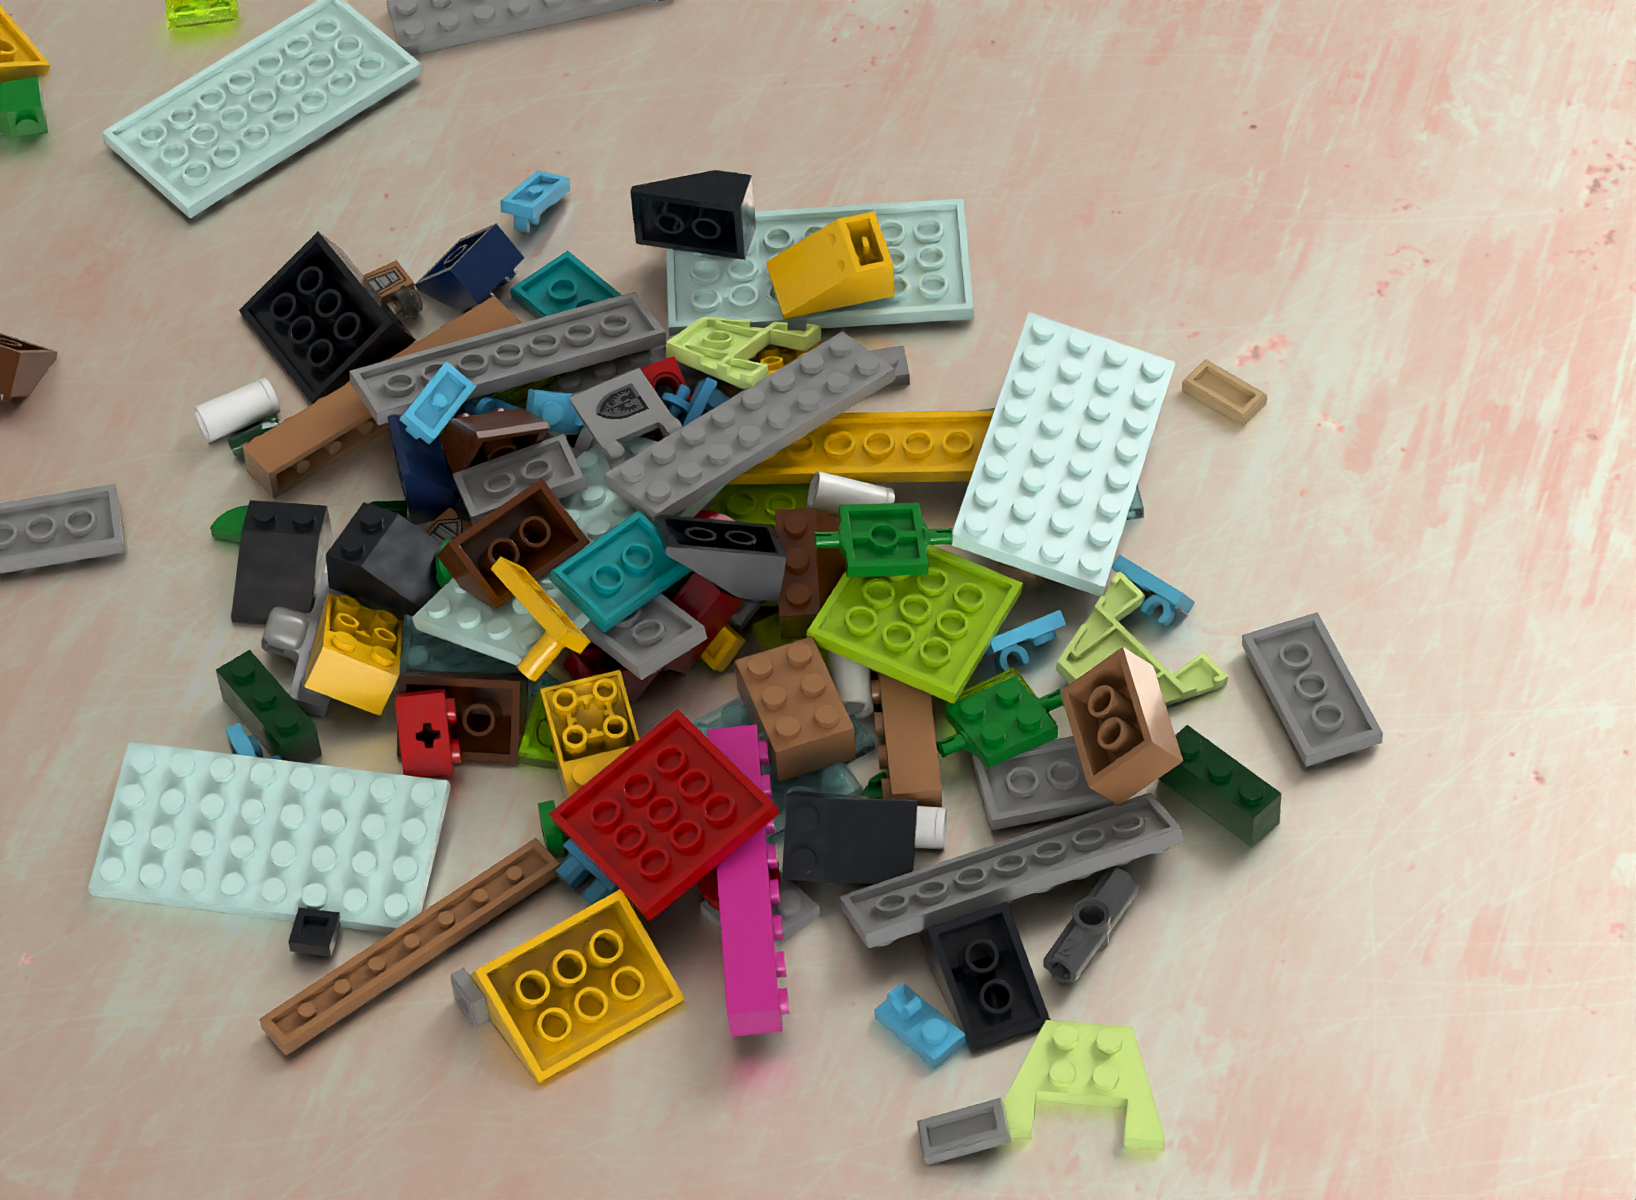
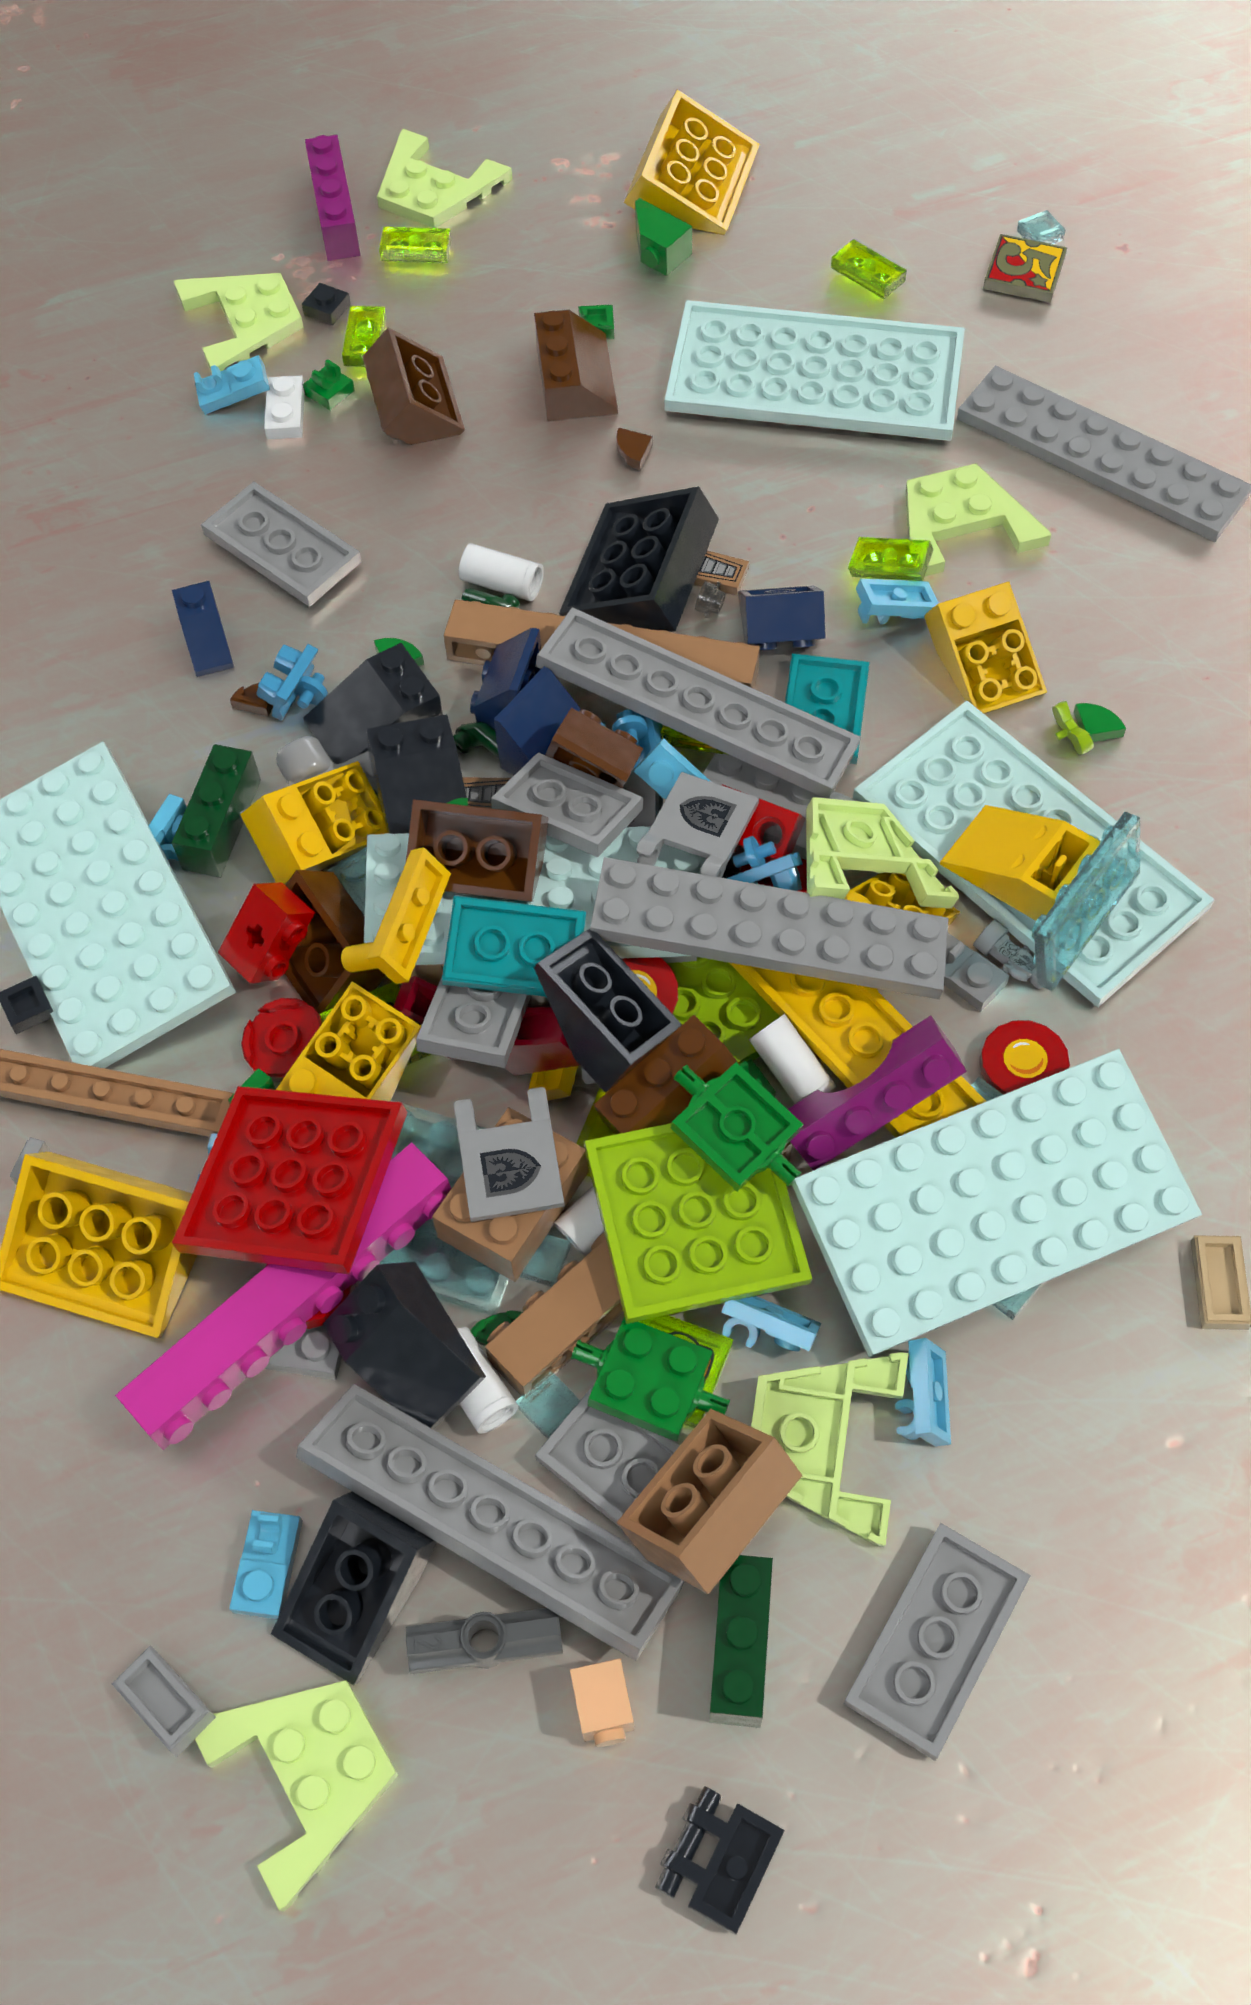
camera: 50 degrees right, 10 degrees up
medium azure plate [399,361,476,445] -> none
black slope [630,170,756,260] -> none
none -> dark blue slope [172,581,234,677]
none -> reddish brown tile [230,683,273,717]
none -> red tile [241,998,324,1082]
none -> dark azure hips [256,644,328,721]
none -> light grey flag [454,1087,565,1222]
none -> dark blue slope [470,628,541,729]
none -> clear light blue tile [516,1370,580,1439]
none -> reddish brown slope [534,310,618,421]
none -> light nougat brick [570,1658,634,1747]
none -> green tile [578,305,615,339]
none -> reddish brown tile [616,428,653,471]
none -> black plate [655,1786,785,1935]
none -> magenta arch [788,1015,967,1171]
none -> clear neon green plate [848,537,934,581]
none -> yellowish green wing [906,463,1051,579]
none -> yellow slope [924,581,1047,714]
none -> light grey piece [973,920,1050,989]
none -> red tile [980,1020,1070,1095]
none -> clear light blue plate [1032,812,1140,991]
none -> lime piece [1052,701,1094,755]
none -> green tile [1073,703,1126,742]

